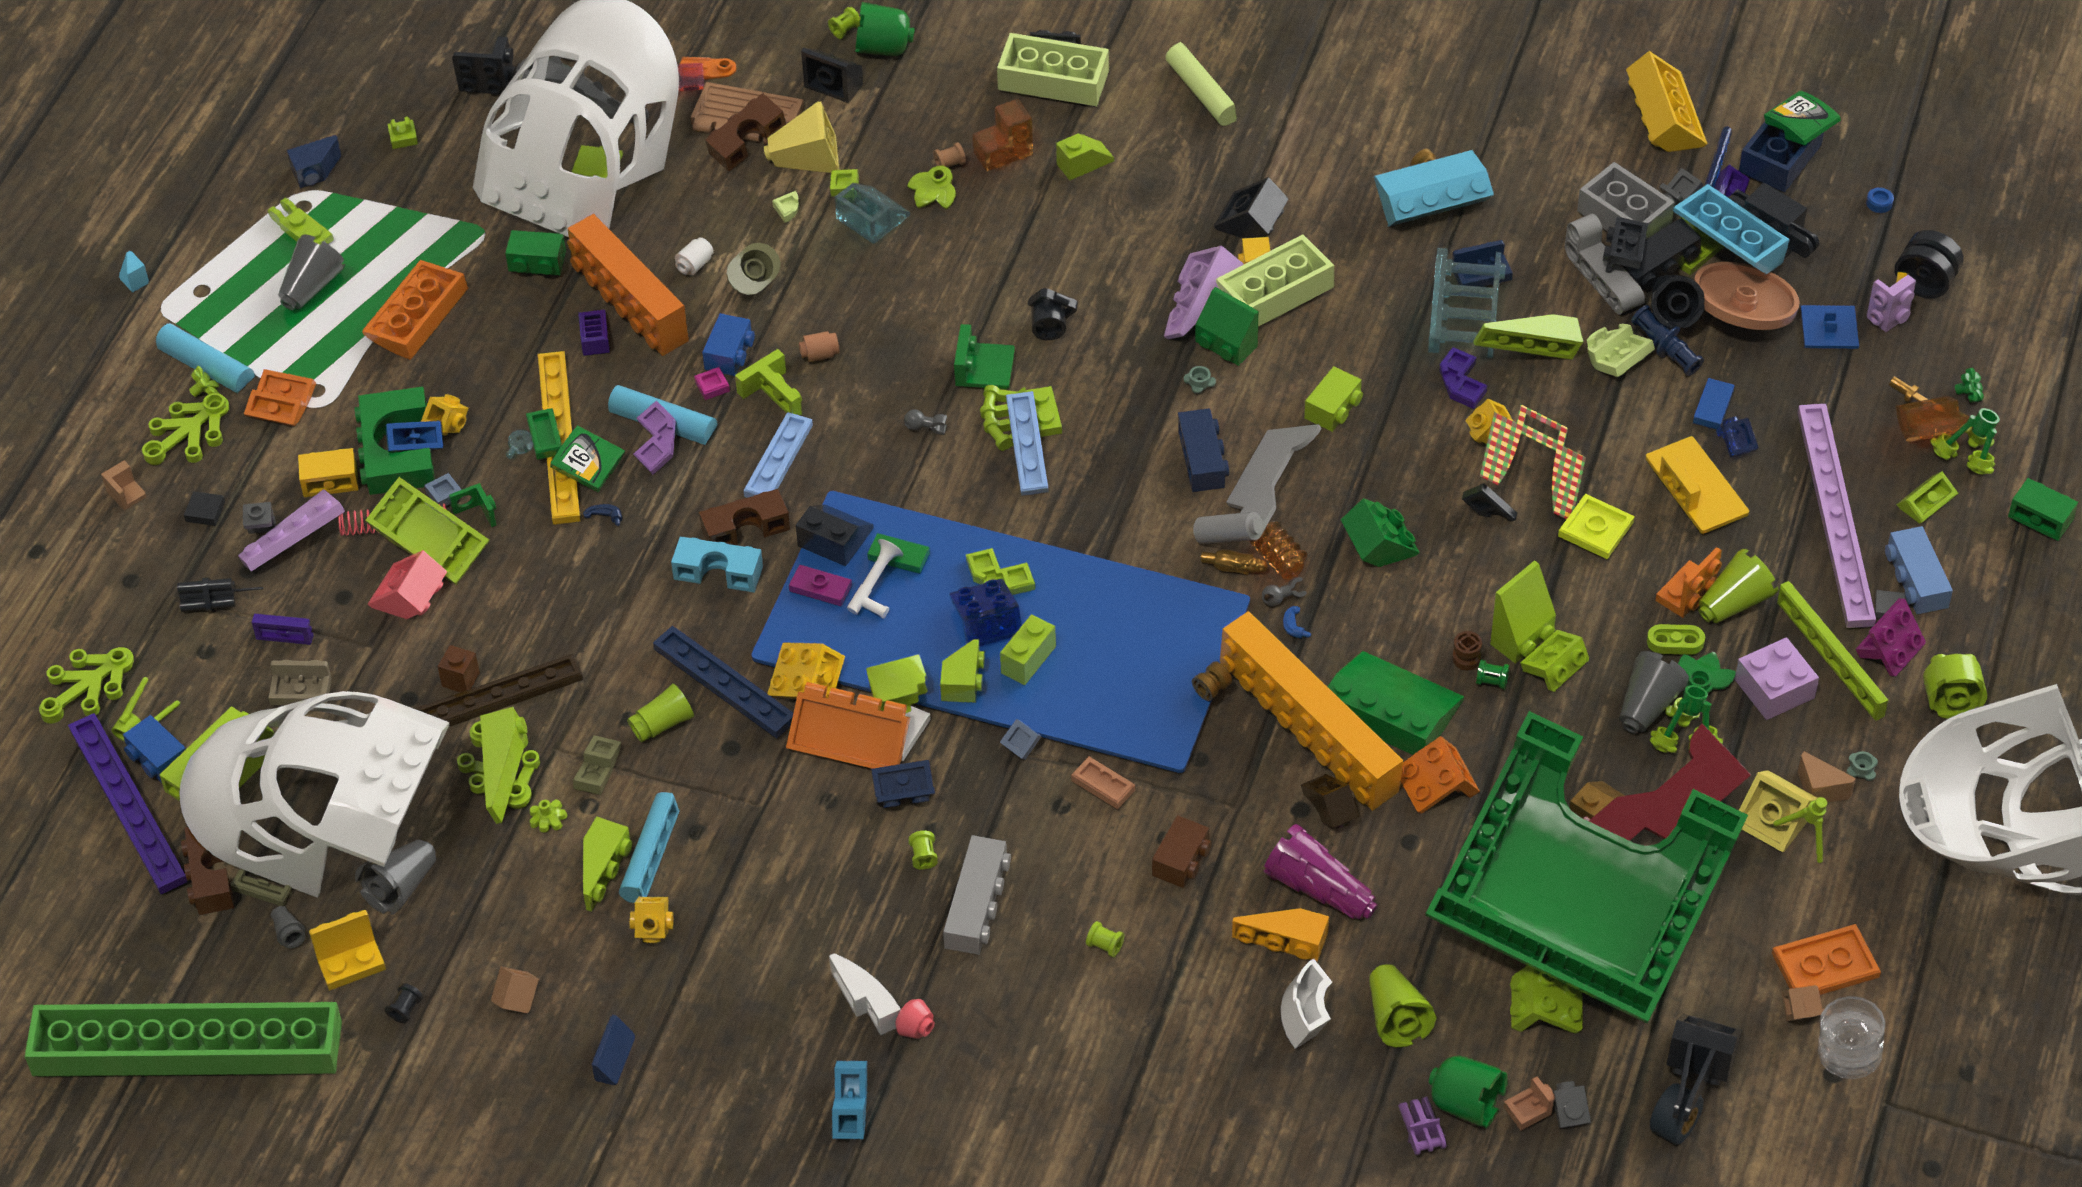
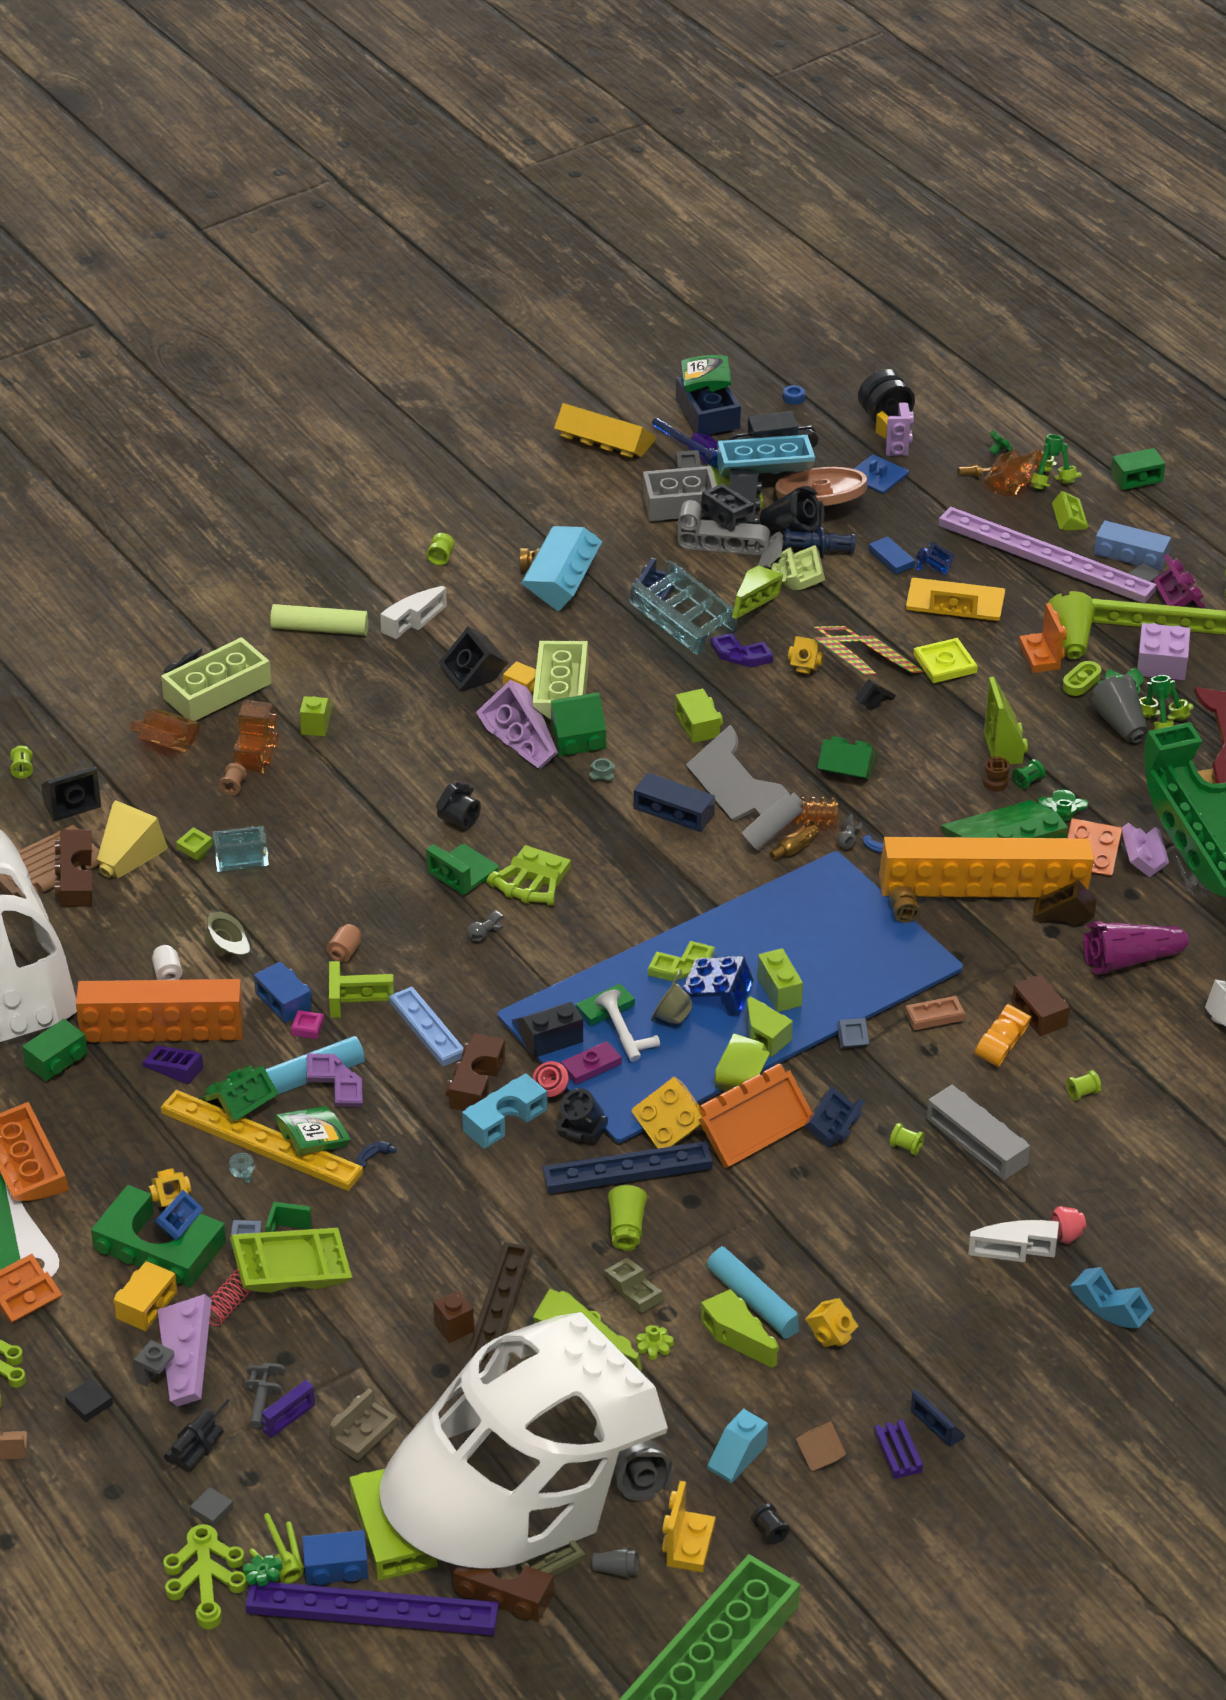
camera: 55 degrees left, 10 degrees down
coral slope [368,550,447,619] -> none
green tile [526,408,562,460] -> none
yellowish green tile [772,191,799,223] -> none
green cylinder [855,2,915,56] -> none
lime plate [907,166,956,209] -> none
light blue tile [1006,391,1048,496] -> none
light orange slope [1232,908,1329,961] -> none
lime bracket [1520,630,1589,692] -> none
none -> clear orange brick [130,709,200,753]
none -> dark grey tile [190,1487,234,1528]
none -> green bracket [199,1065,279,1122]
none -> green plant [243,1554,283,1586]
none -> dark grey piece [244,1363,286,1429]
none -> white slope [380,586,447,639]
none -> lime wheel [427,533,455,565]
none -> coral cone [532,1061,569,1097]
none -> black piece [557,1088,608,1143]
none -> olive piece [651,969,692,1024]
none -> medium azure slope [707,1409,768,1484]
none -> light grey piece [758,532,783,568]
none -> dark purple tile [874,1419,923,1479]
none -> light orange piece [974,1004,1032,1067]
none -> green plate [1038,789,1088,821]
none -> lavender bracket [1122,823,1169,877]

